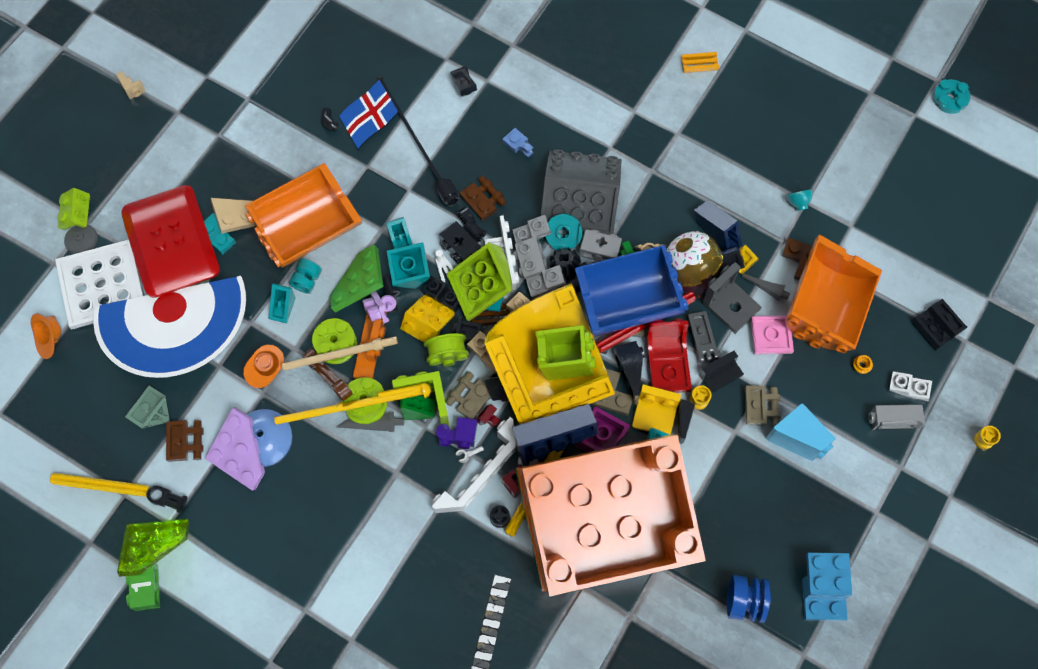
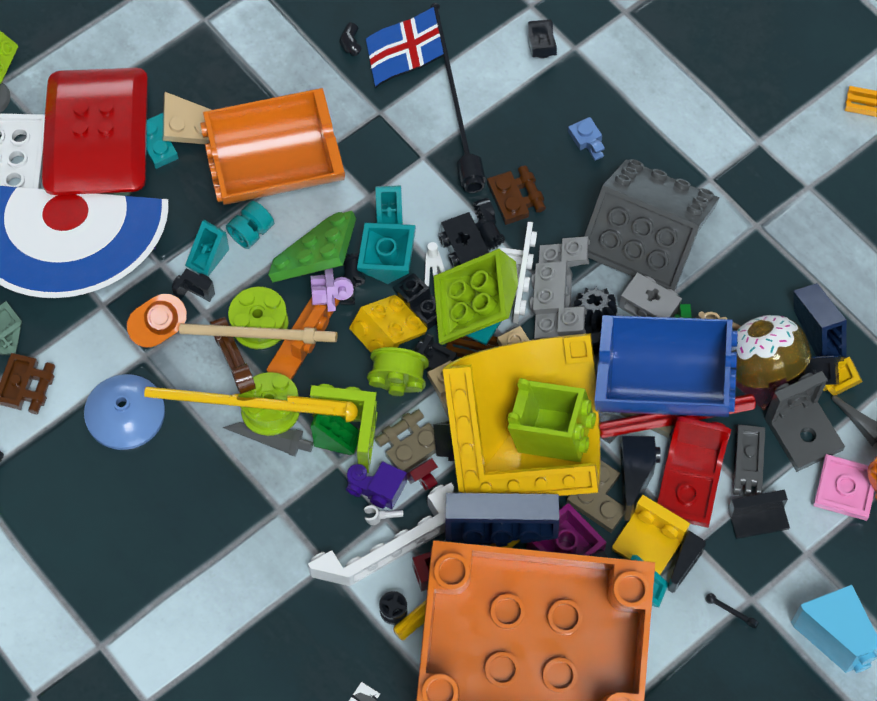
camera: 20 degrees right, 5 degrees down
lavender plate [205,407,265,491] -> none
teal plate [545,213,582,251] -> none
yellow wheel [689,385,711,410] -> none
dark tan plate [745,386,781,426] -> none
none -> black bracket [172,268,215,302]
none -> black hinge [705,593,759,629]

